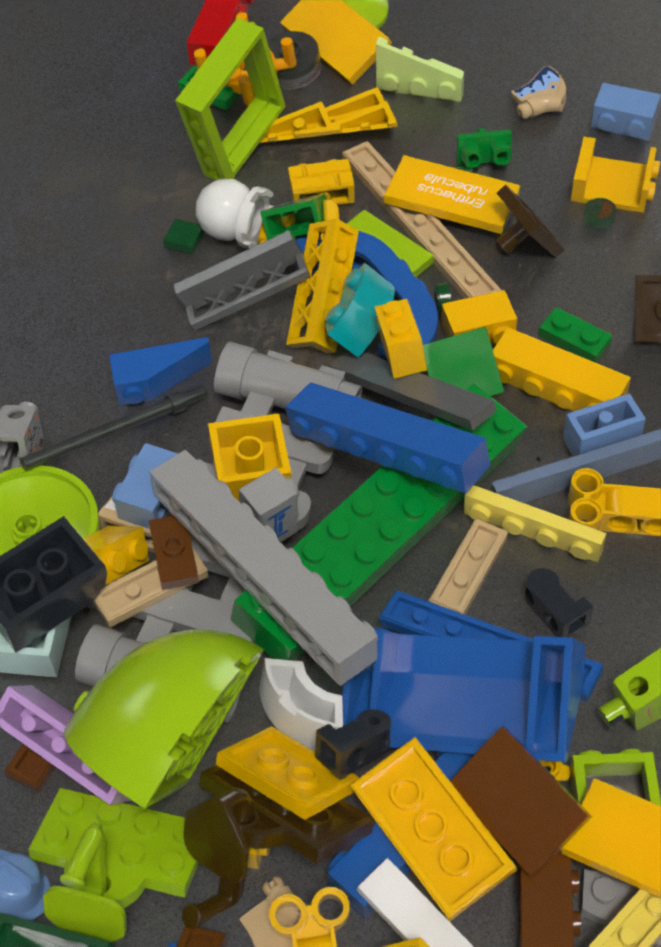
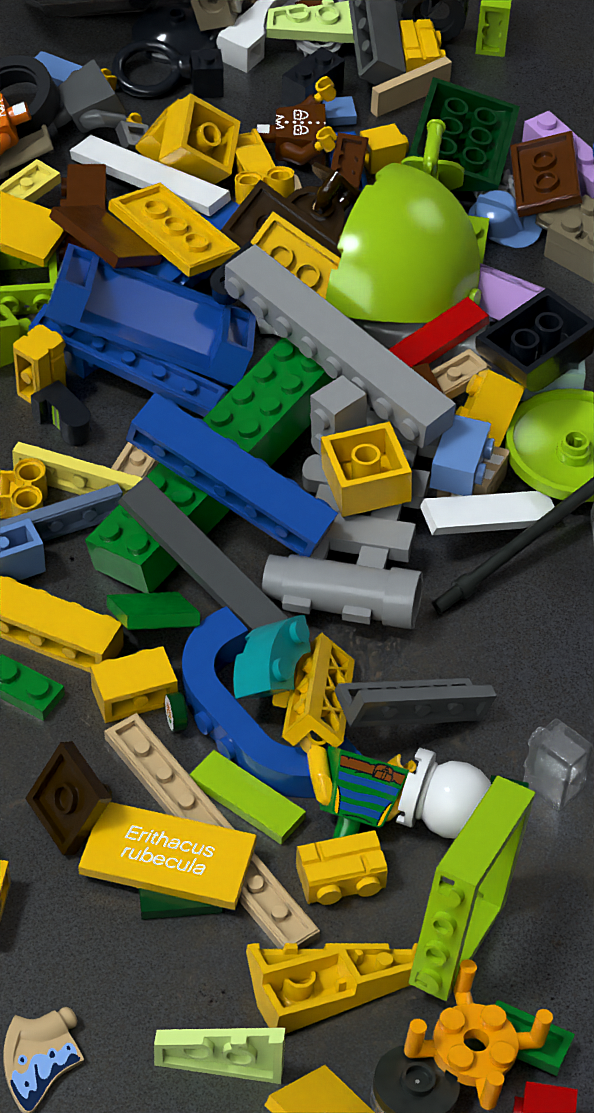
camera: 170 degrees right, 5 degrees down
blue slope [109,337,212,406] -> none
yellow brick [374,299,427,379] -> none
green hips [456,127,512,168] -> none
none -> yellow brick [13,324,67,404]
none -> red tile [388,297,490,367]
none -> white tile [420,491,555,535]
none -> clear brick [523,718,593,813]

